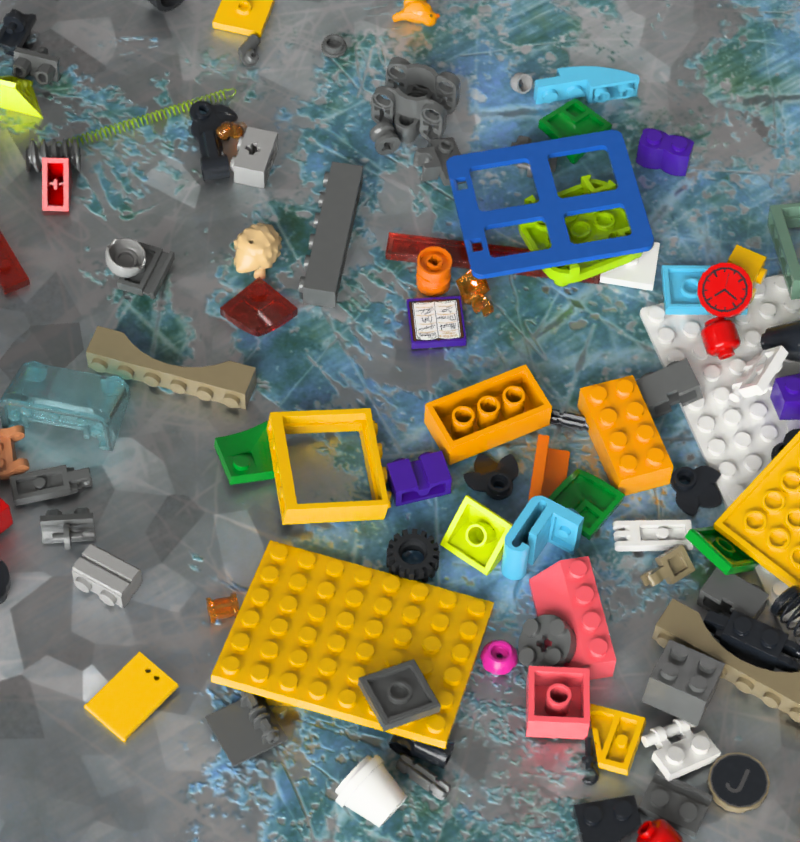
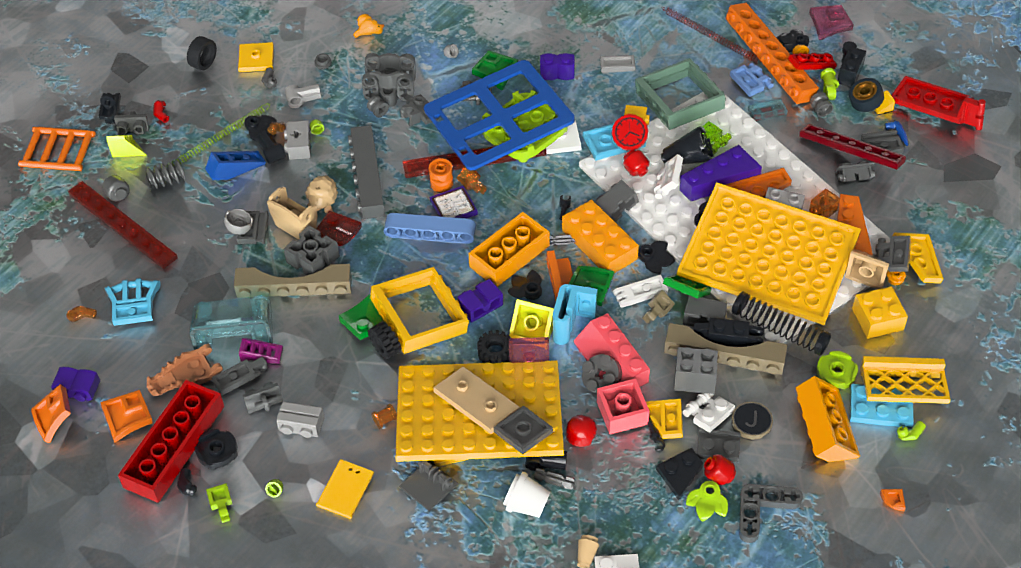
camera: 15 degrees left, 5 degrees down
slope [42,157,73,211] -> none
dark pink plate [480,639,518,675] -> none
medium azure slope [533,66,640,104] -> none
none -> red arm [153,100,170,123]
none -> blue slope [205,151,266,180]
none -> magenta slope [239,338,283,364]
none -> lime hinge [265,479,283,497]
none -> tan piece [267,187,318,240]
none -> dark grey brick [284,225,340,275]
none -> light grey piece [285,84,321,108]
none -> lime hinge [309,119,324,135]
none -> black tyre [368,321,401,360]
none -> medium blue beam [384,213,476,244]
none -> tan plate [434,367,520,434]
none -> clear pink plate [509,337,549,363]
none -> black hand [559,195,571,220]
none -> red hair [565,415,597,447]
none -> light grey tile [600,55,636,73]

